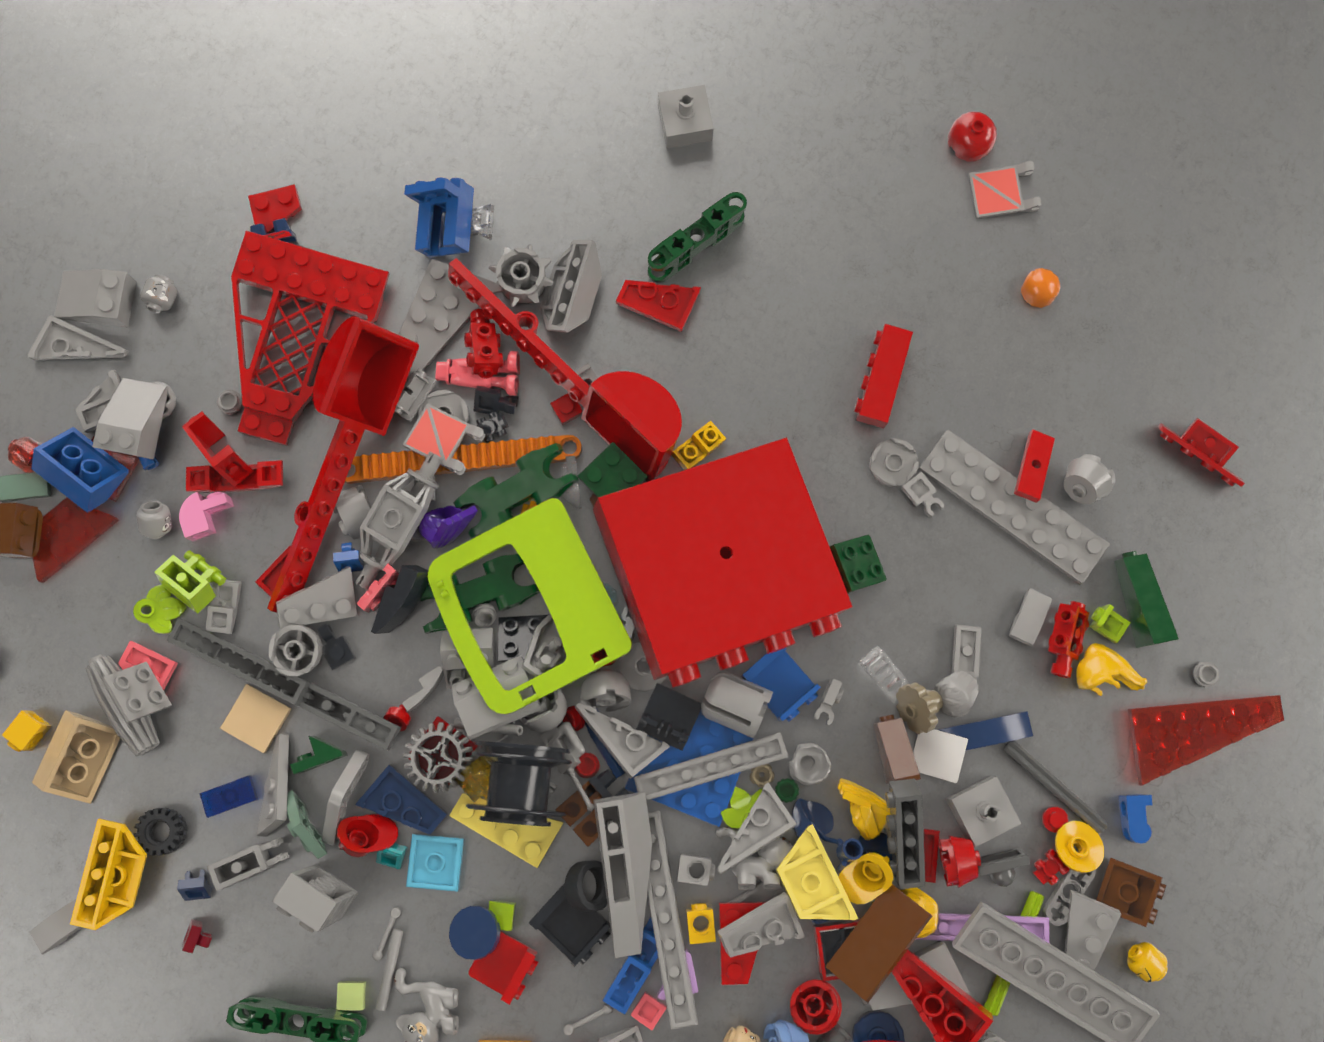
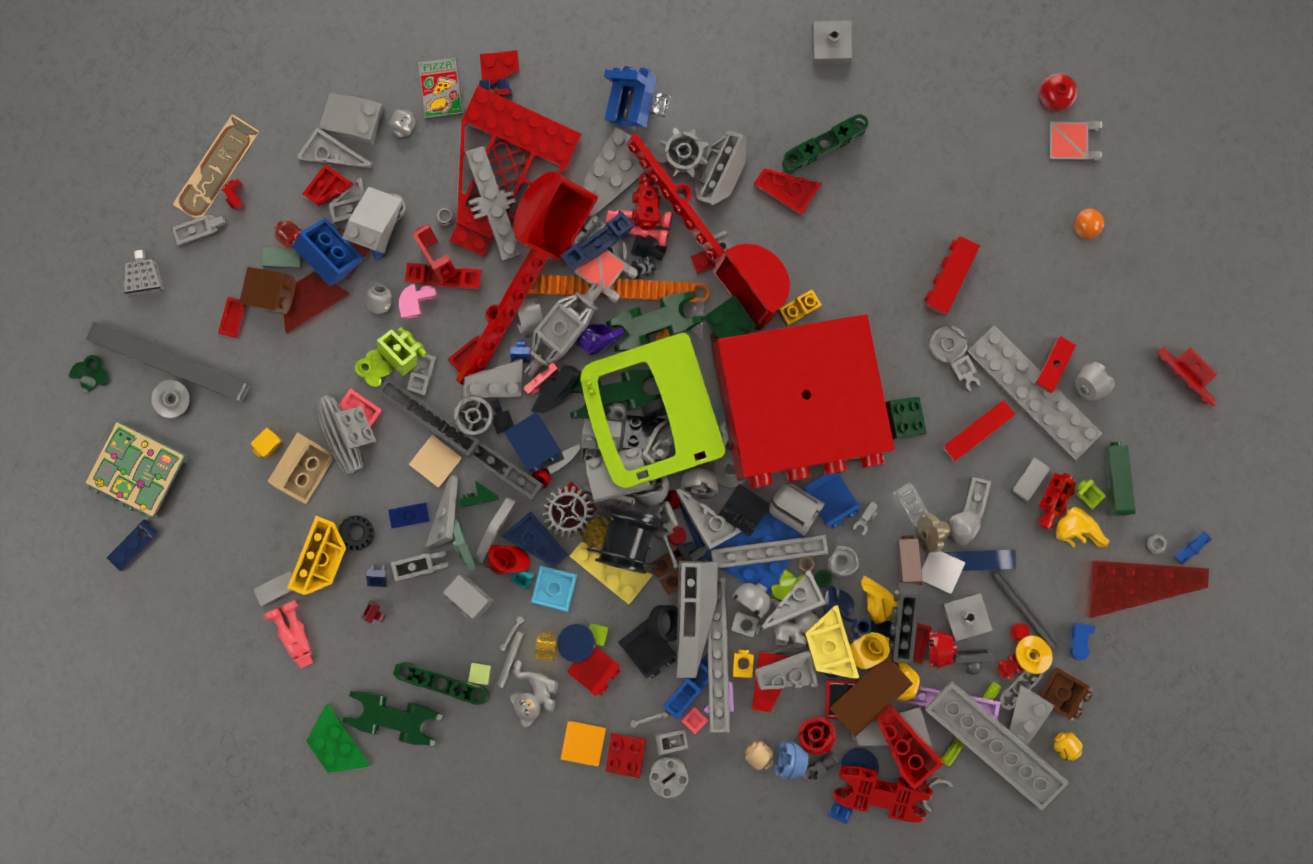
camera: 15 degrees right, 5 degrees up
none -> coral piece [263,600,313,669]
none -> red wing [302,164,354,206]
none -> tile [418,58,463,119]
none -> light grey hinge [465,146,521,261]
none -> dark blue brick [504,412,562,473]
none -> clear yellow brick [534,632,557,661]
none -> dark blue slope [560,211,634,271]
none -> black tyre [642,398,667,418]
none -> light grey cylinder [731,583,771,619]
none -> red slope [942,400,1016,462]
none -> blue pin [1174,531,1212,565]

